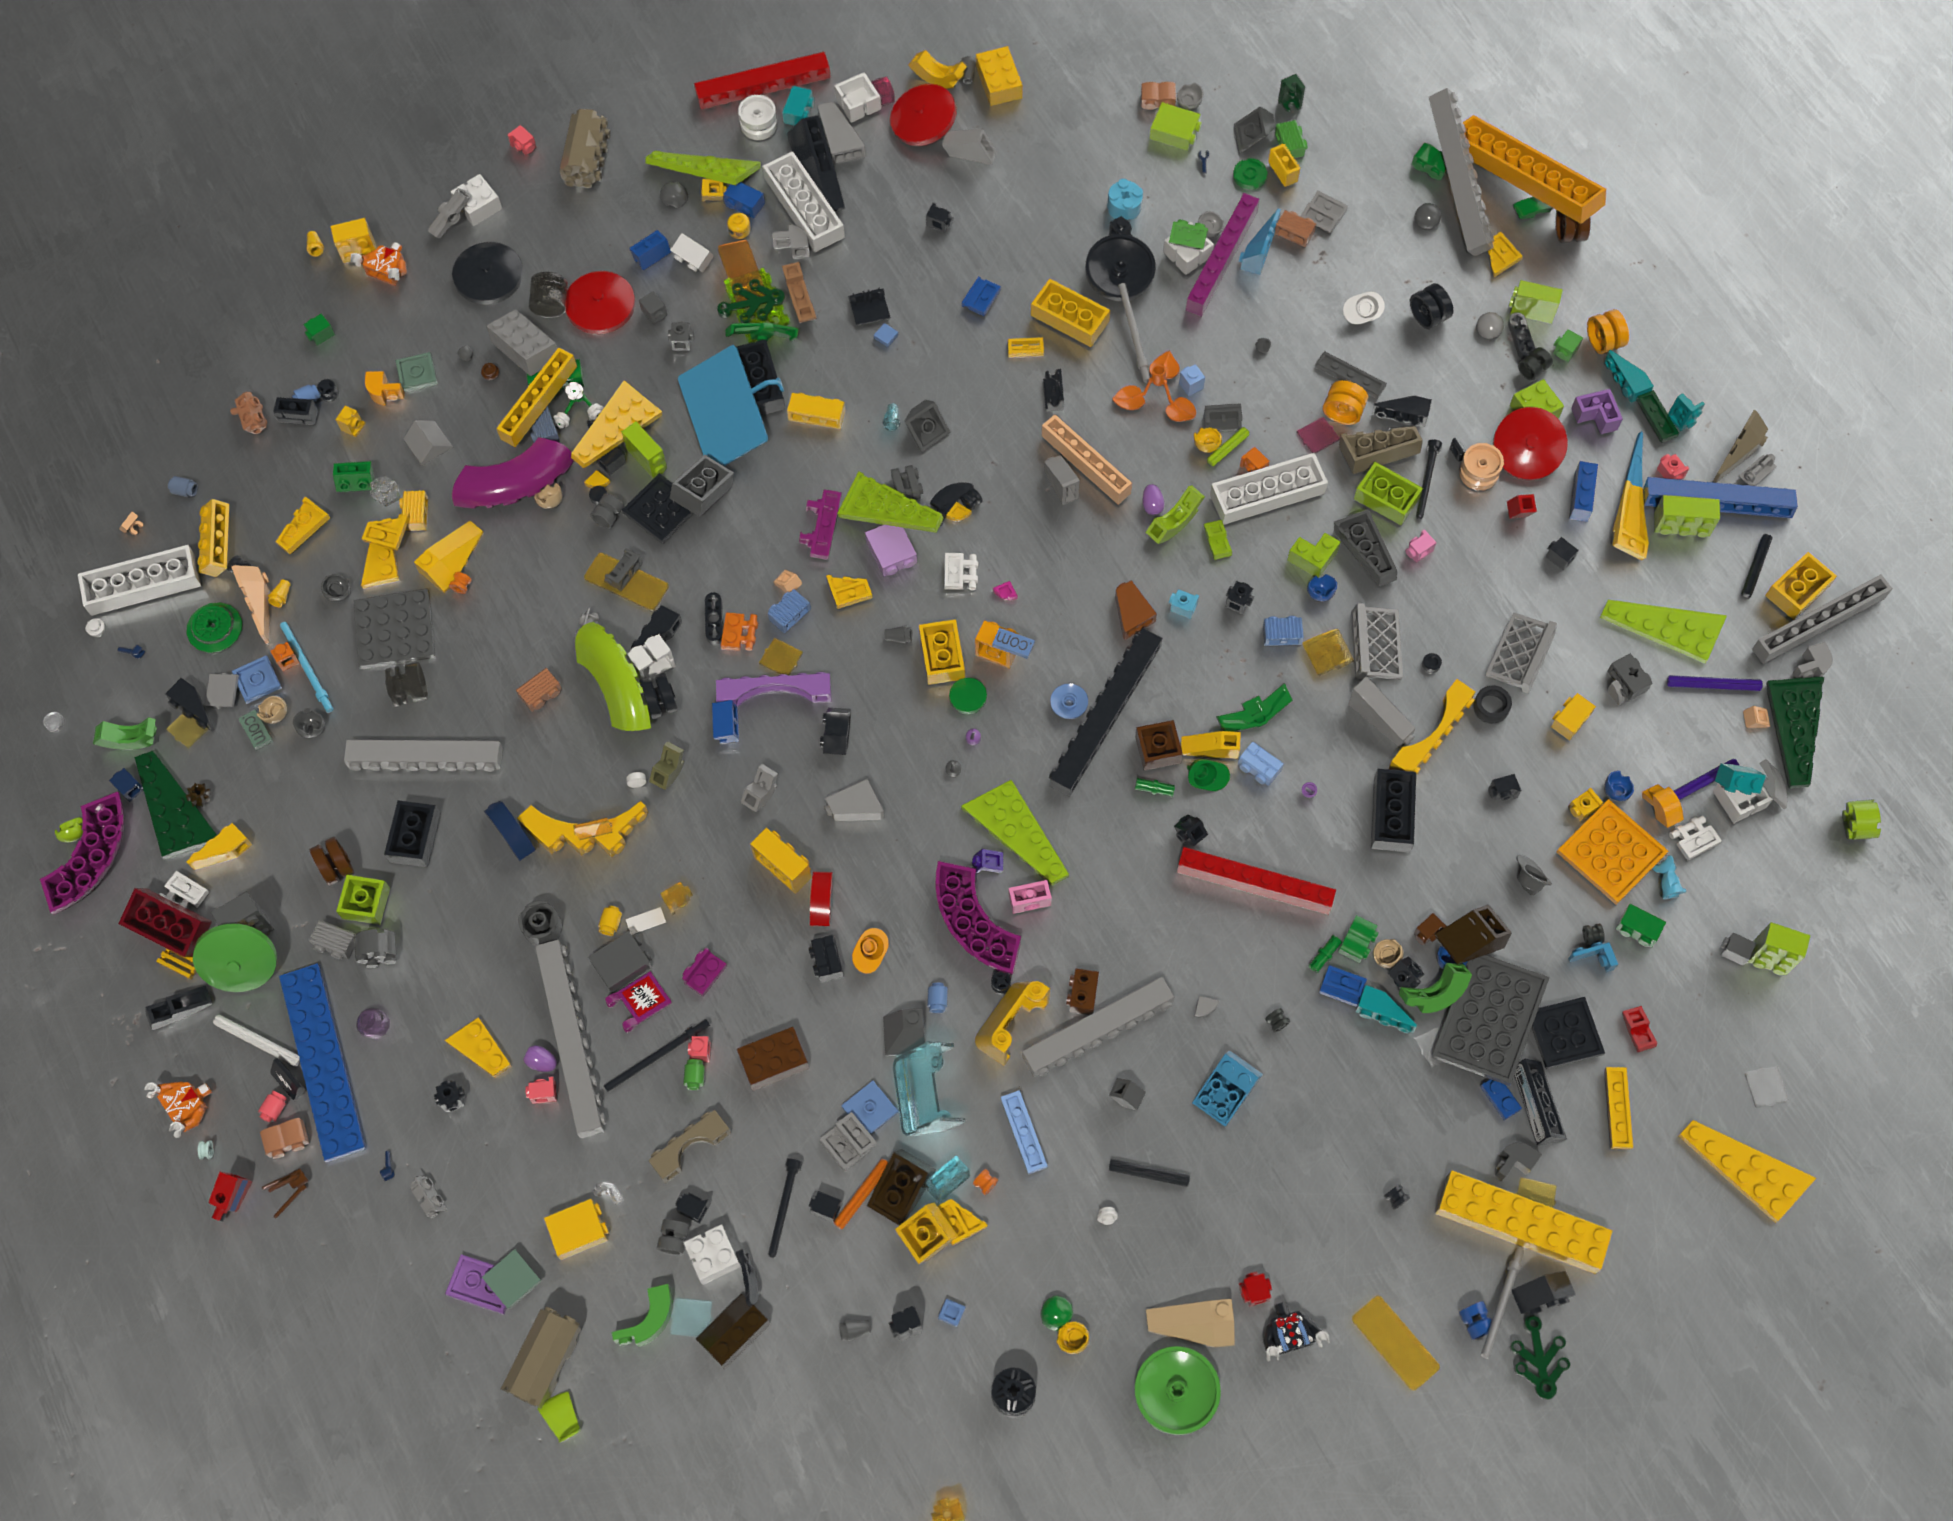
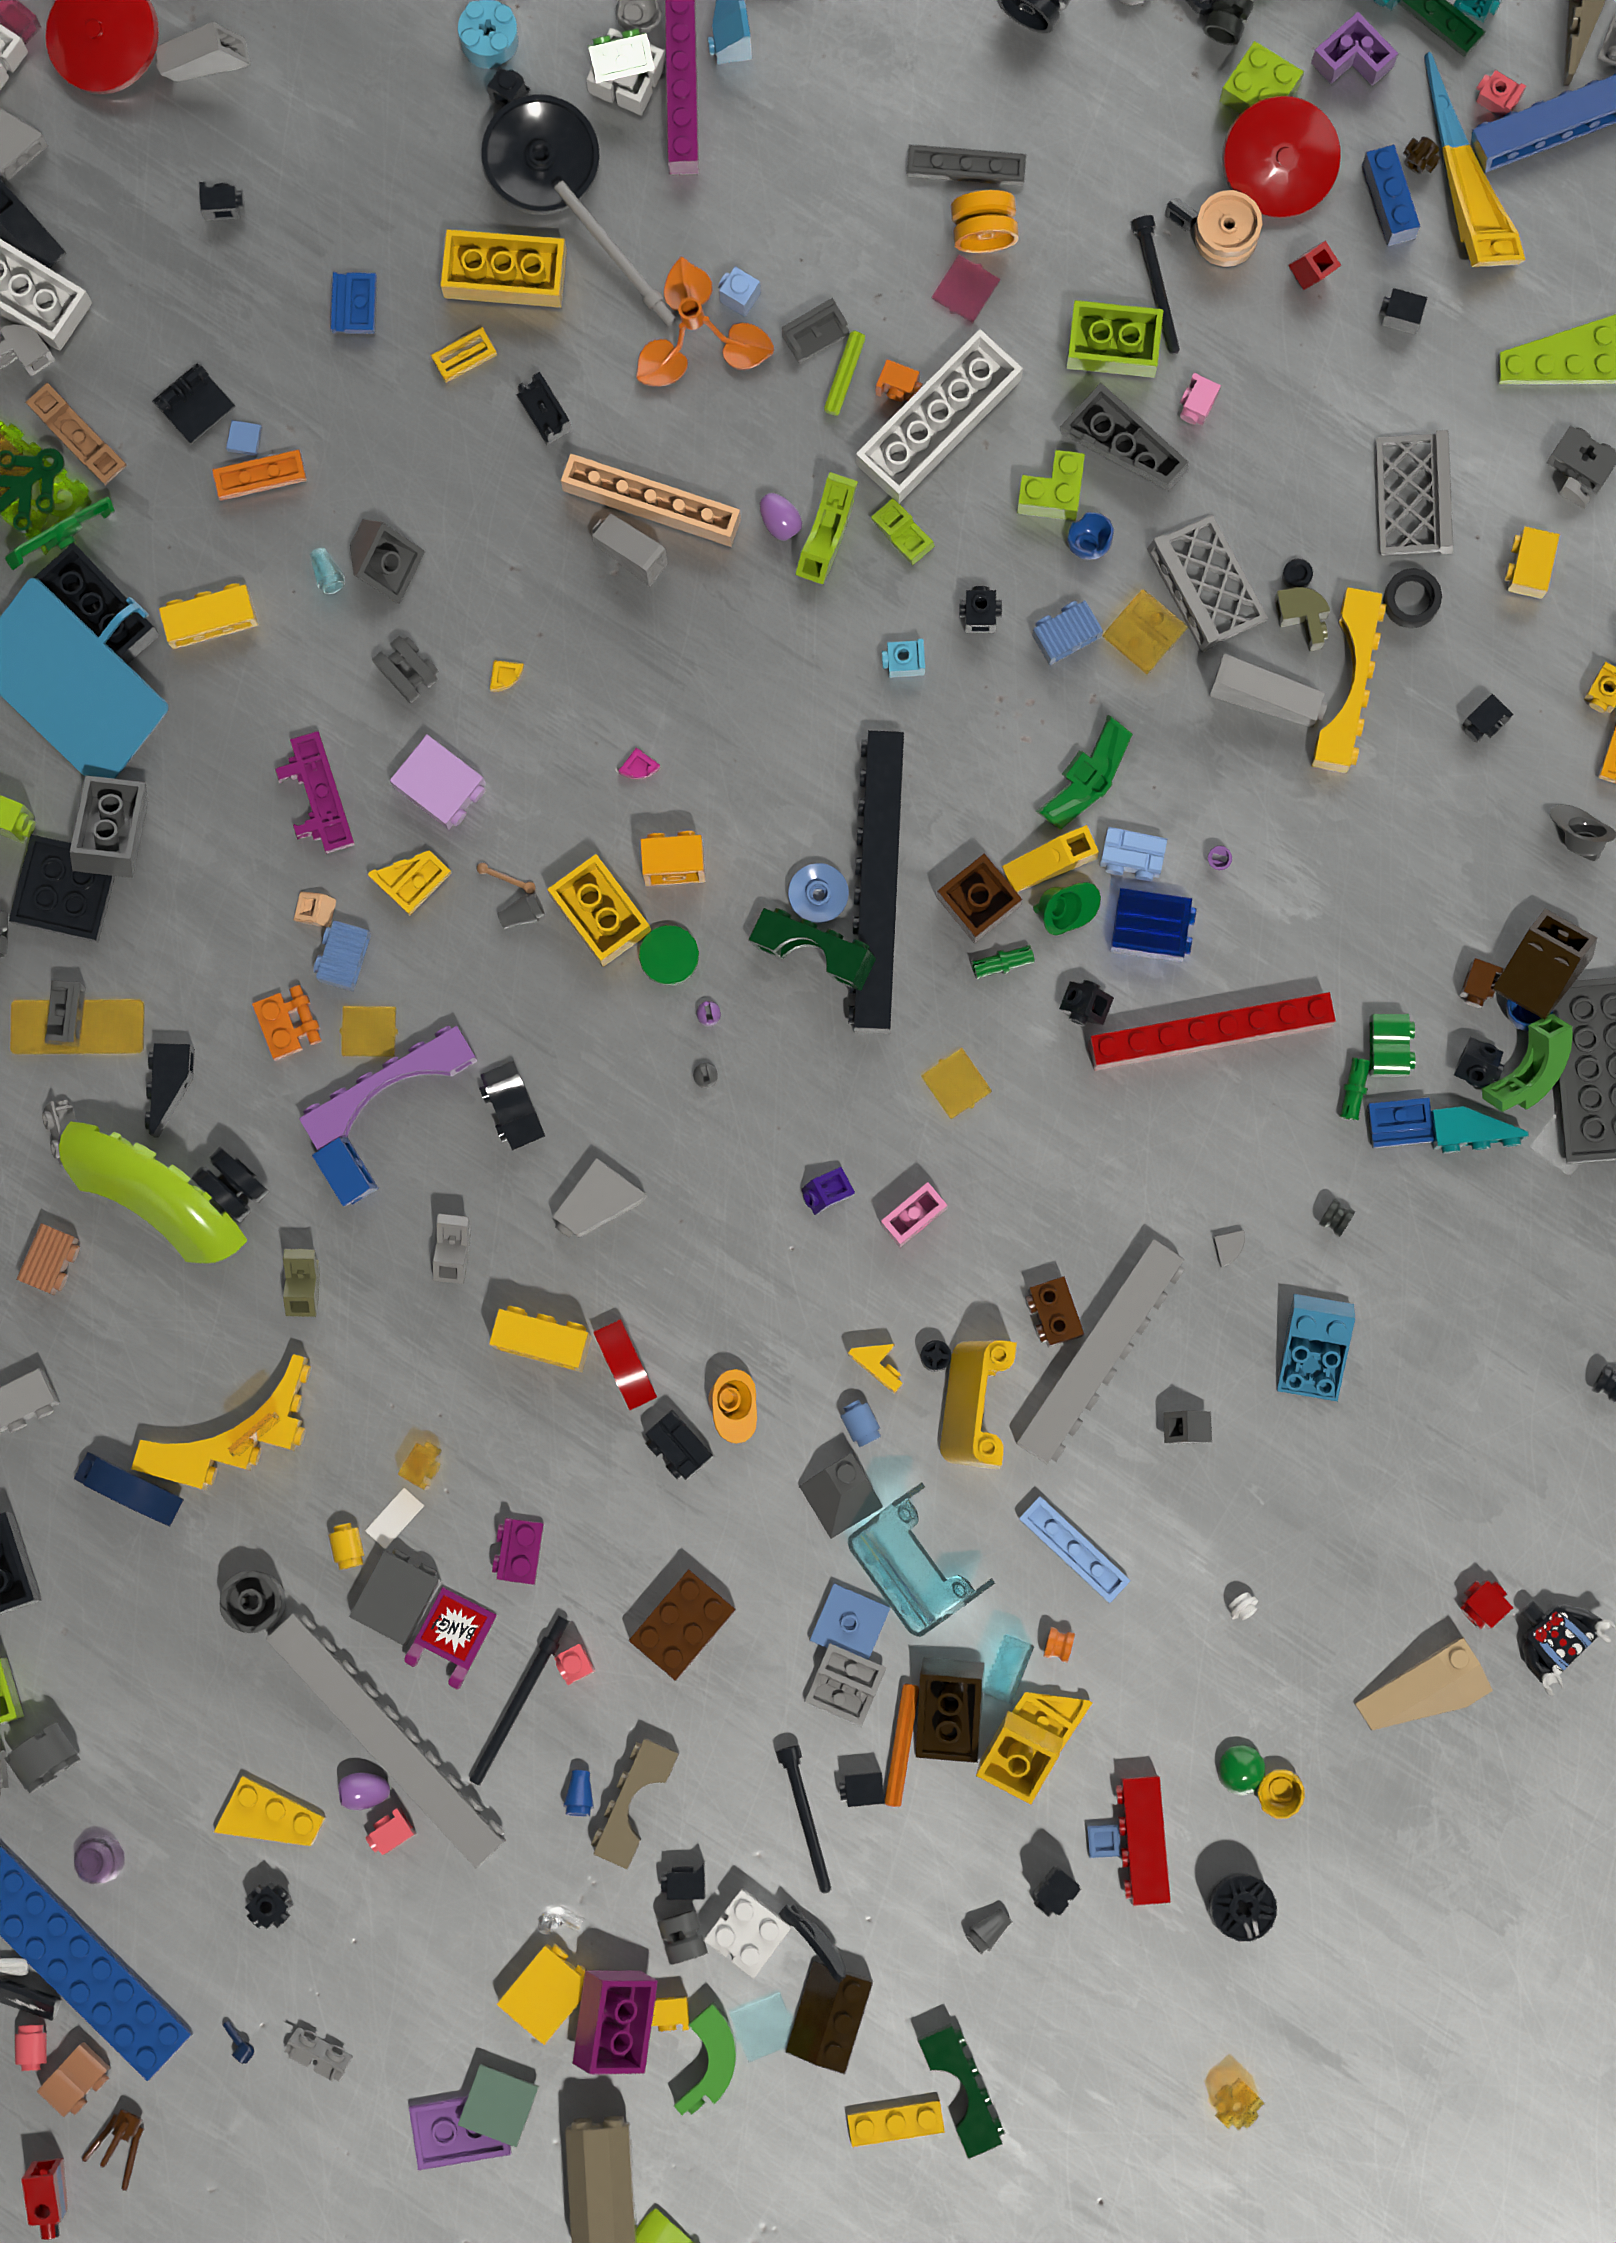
camera: 25 degrees left, 15 degrees up
white tile [626,772,646,788] -> none
white piece [627,634,676,681] -> none
bright green brick [683,1059,705,1090] -> none
black beam [705,592,723,645] -> none
lime wing [837,471,943,533] -> none
black piece [930,482,974,526] -> none
magenta brick [935,861,1021,975] -> none
white plate [945,553,978,590] -> none
black wheel [960,488,983,511] -> none
lime wing [961,780,1069,886] -> none
medium blue tile [992,628,1035,659] -> none
black axle [1109,1159,1190,1187] -> none
dark orange slope [1115,580,1157,640] -> none
bright green dish [1134,1346,1221,1435] -> none
yellow hair [1194,427,1222,453] -> none
dark grey hinge [1255,338,1271,353] -> none
dark tan wedge [1339,426,1423,474] -> none
white piece [1343,292,1385,324] -> none
black brick [1371,768,1417,852] -> none
black slope [1372,395,1432,427] -> none
tan hair [1373,939,1404,969] -> none
lime brick [1654,495,1720,538] -> none
none -> orange plate [212,450,307,501]
none -> medium nougat hinge [476,863,536,895]
none -> blue cone [563,1770,594,1817]
none -> magenta brick [572,1970,658,2074]
none -> yellow brick [652,1996,690,2031]
none -> dark green arch [748,908,876,991]
none -> yellow plate [847,2099,945,2147]
none -> yellow slope [848,1344,903,1394]
none -> dark green arch [917,2023,1005,2159]
none -> clear yellow piece [921,1048,992,1120]
none -> clear blue brick [1110,888,1197,963]
none -> red brick [1116,1775,1171,1906]
none -> olive brick [1274,587,1330,652]
none -> dark brown gear [1403,137,1441,174]

